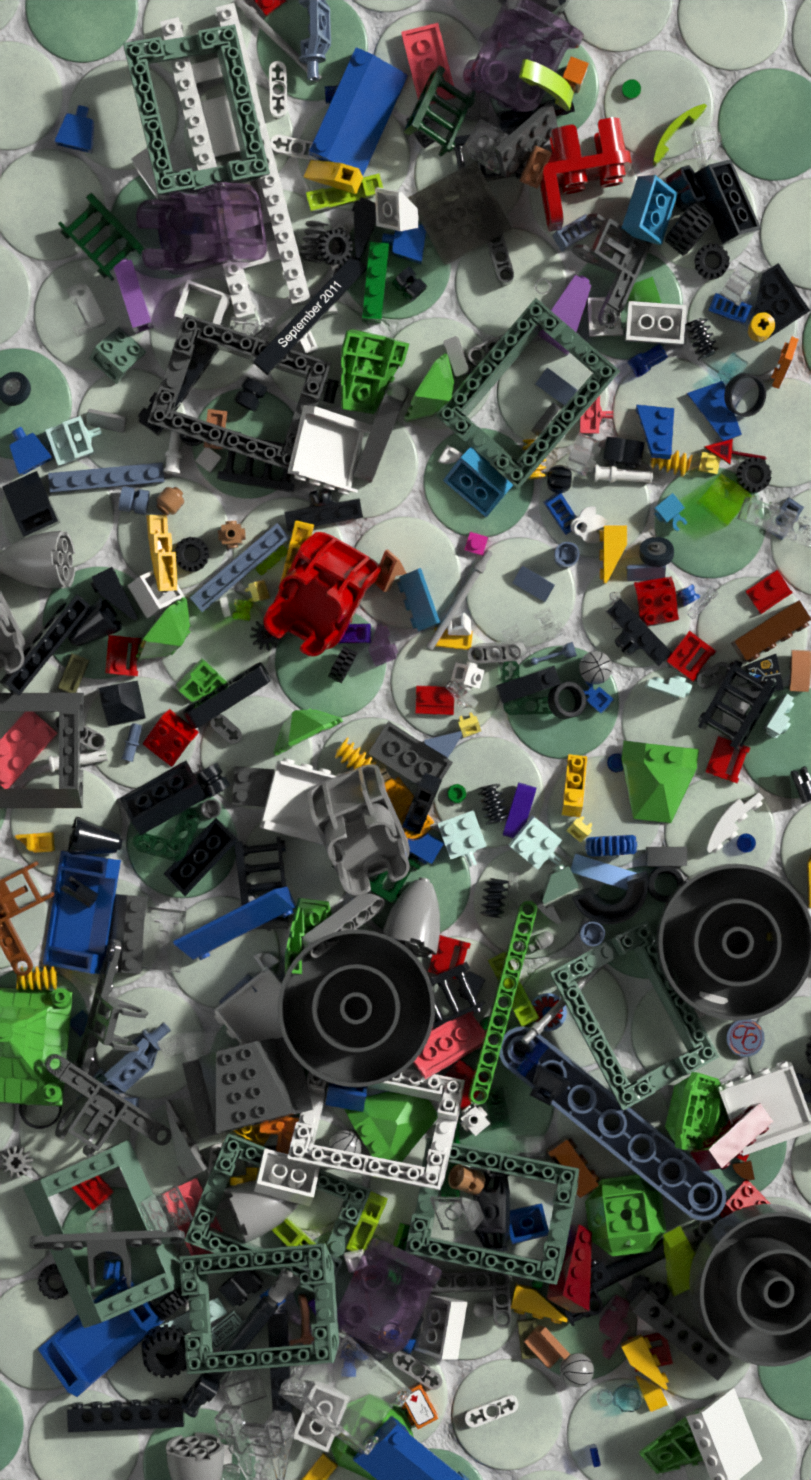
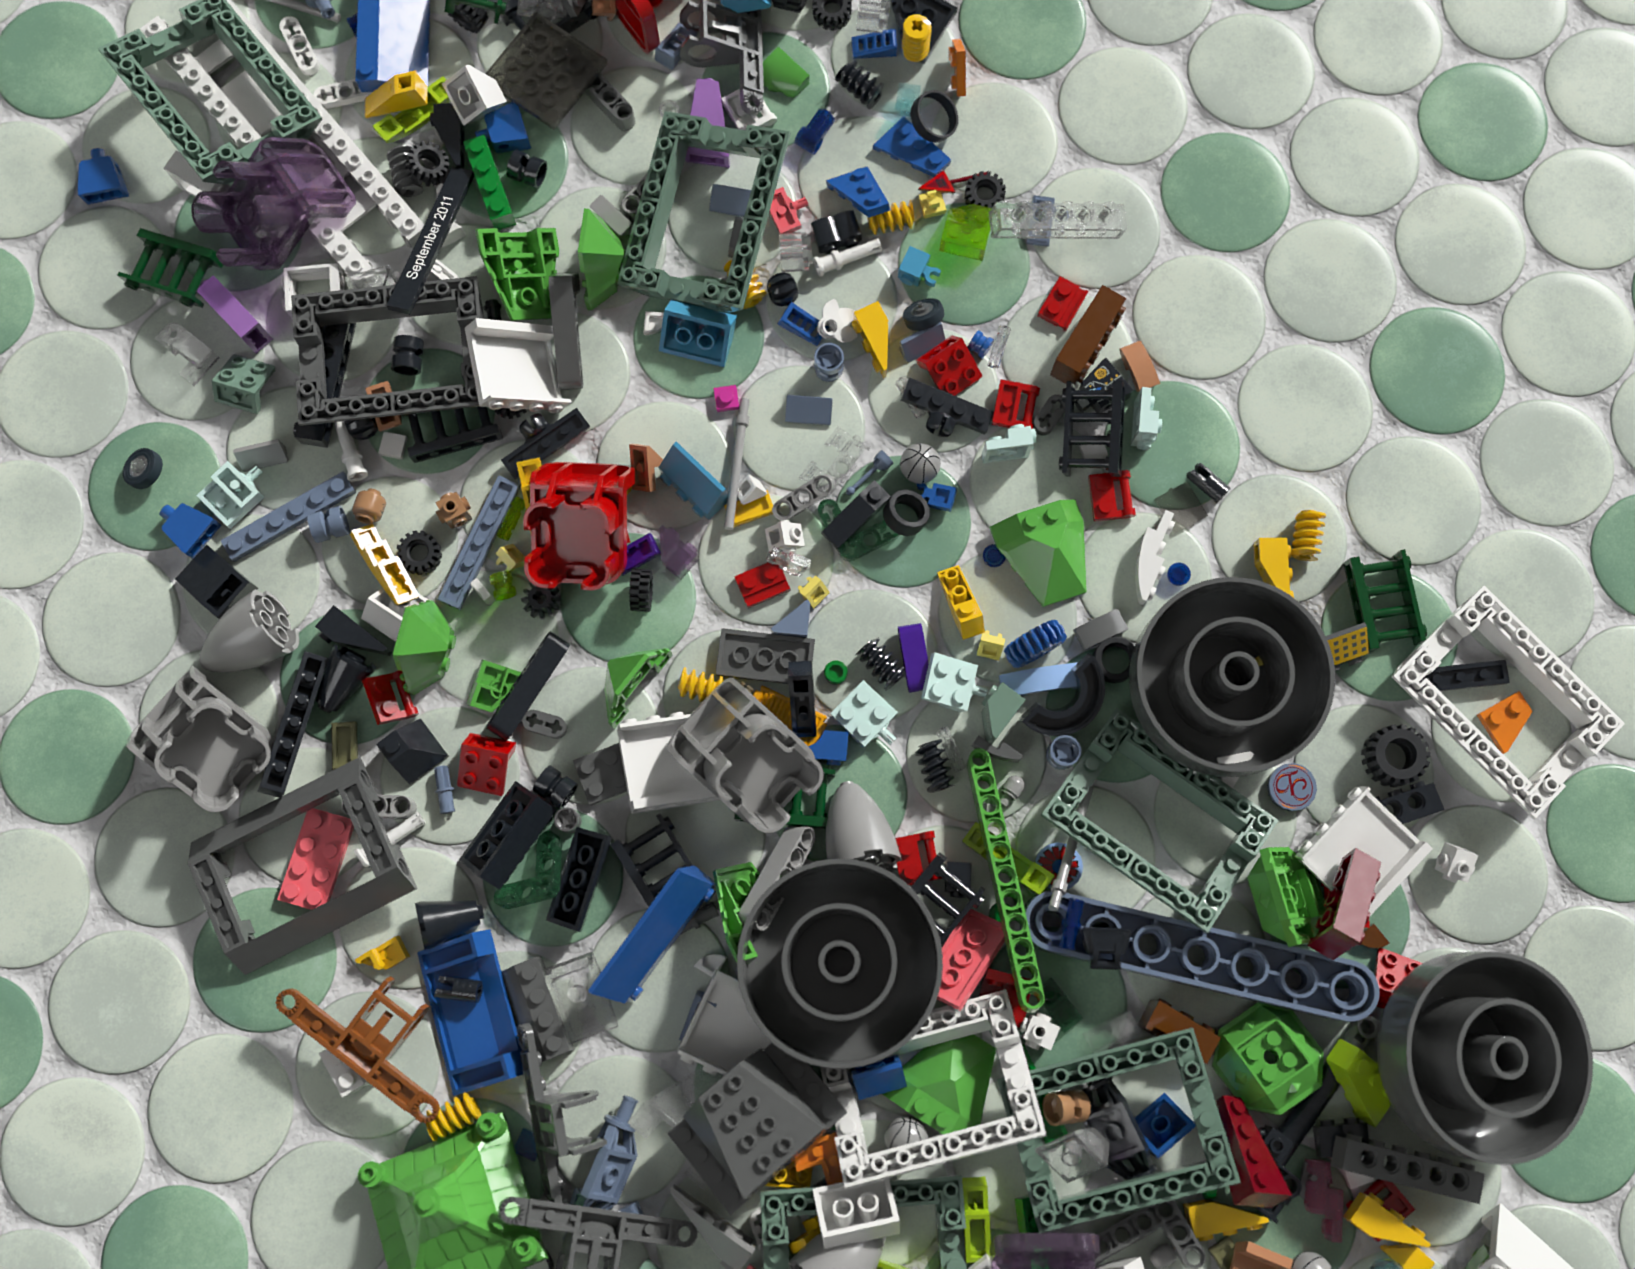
camera: 25 degrees left, 10 degrees down
white slope [625,301,686,345] -> none

